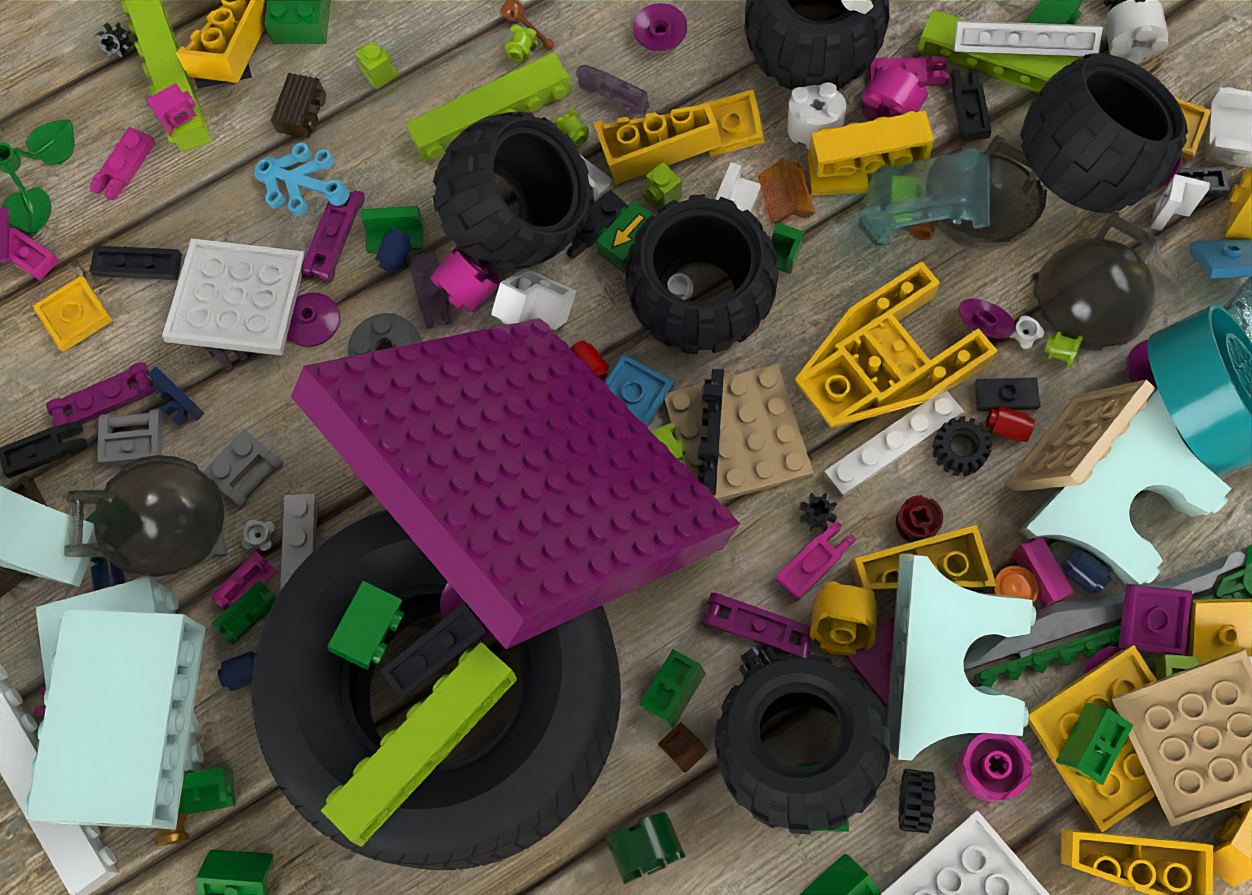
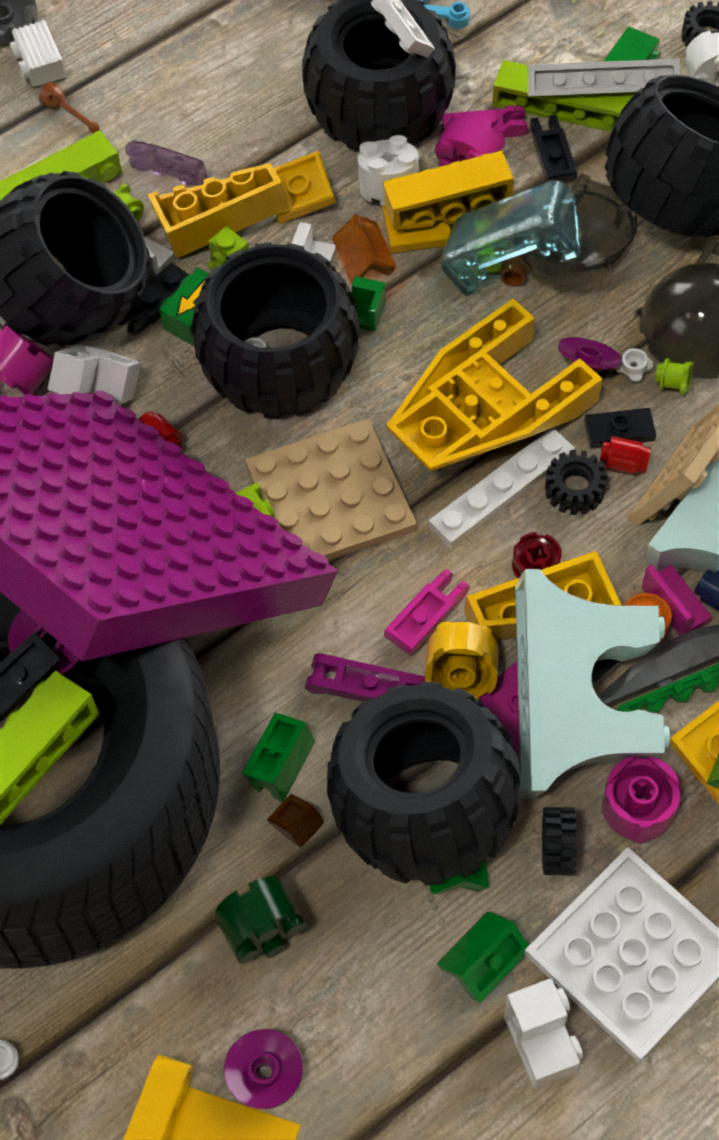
camera: 10 degrees left, 10 degrees down
lime brick [504,24,538,62] -> none
dark azure plate [605,354,674,427] -> none
magenta dish [633,3,687,51] -> none
black hinge [697,369,724,496] -> none
black gear [799,493,837,532] -> none

